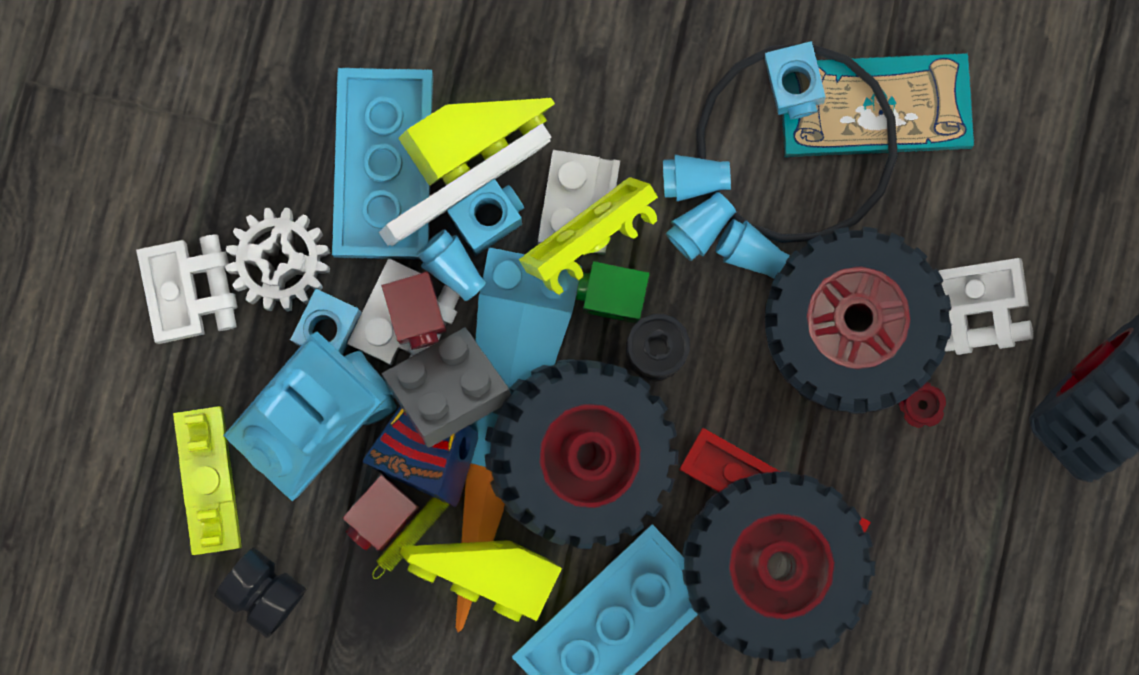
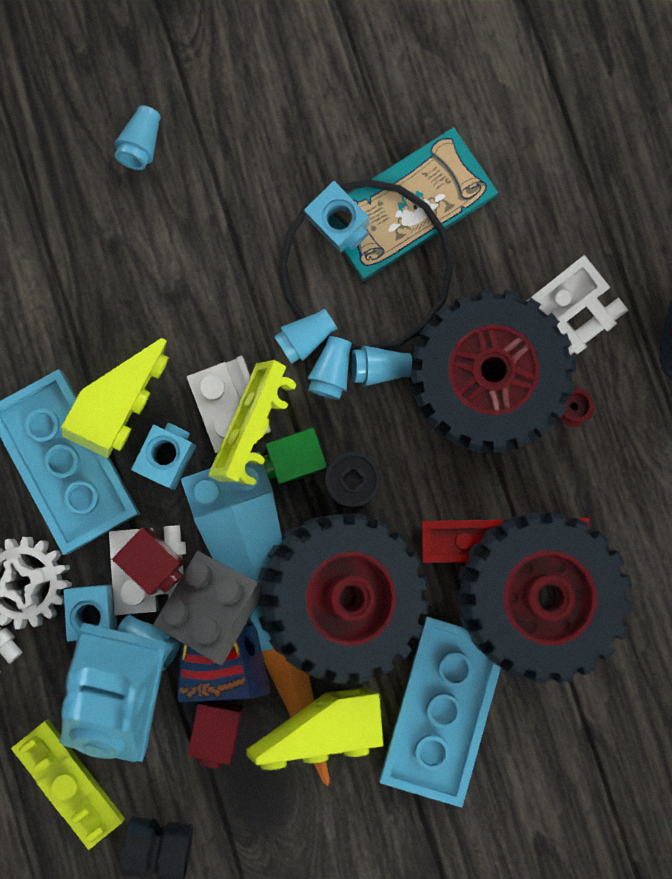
camera: 30 degrees left, 0 degrees up
neon yellow piece [373,489,464,579] -> none
white tile [379,123,551,246] -> none
medium azure cone [417,229,486,301] -> none

